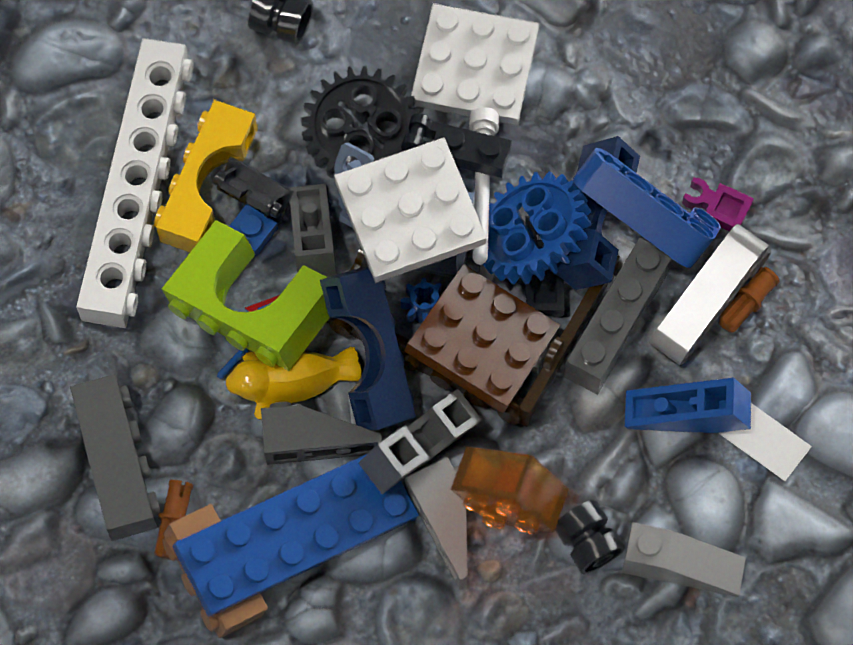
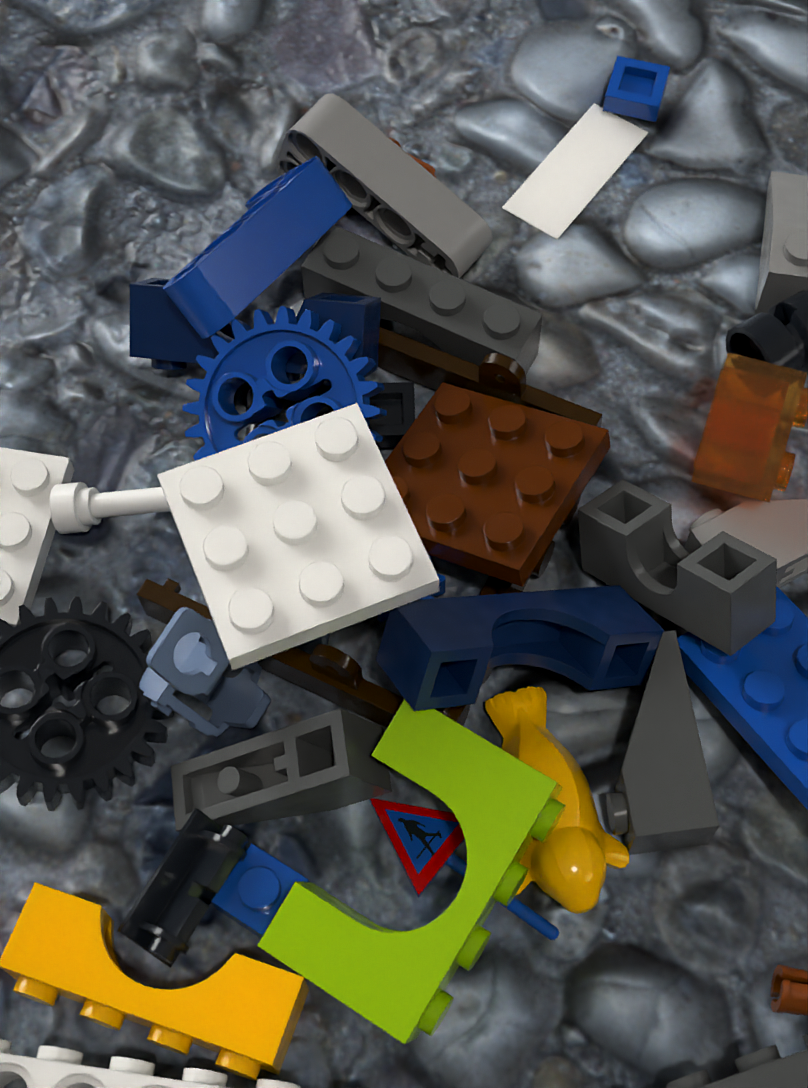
camera: 90 degrees left, 5 degrees down
black plate [401,113,512,178] -> none
blue slope [625,378,751,433] -> none
magenta plate [682,177,754,232] -> none
none -> blue plate [603,56,670,122]

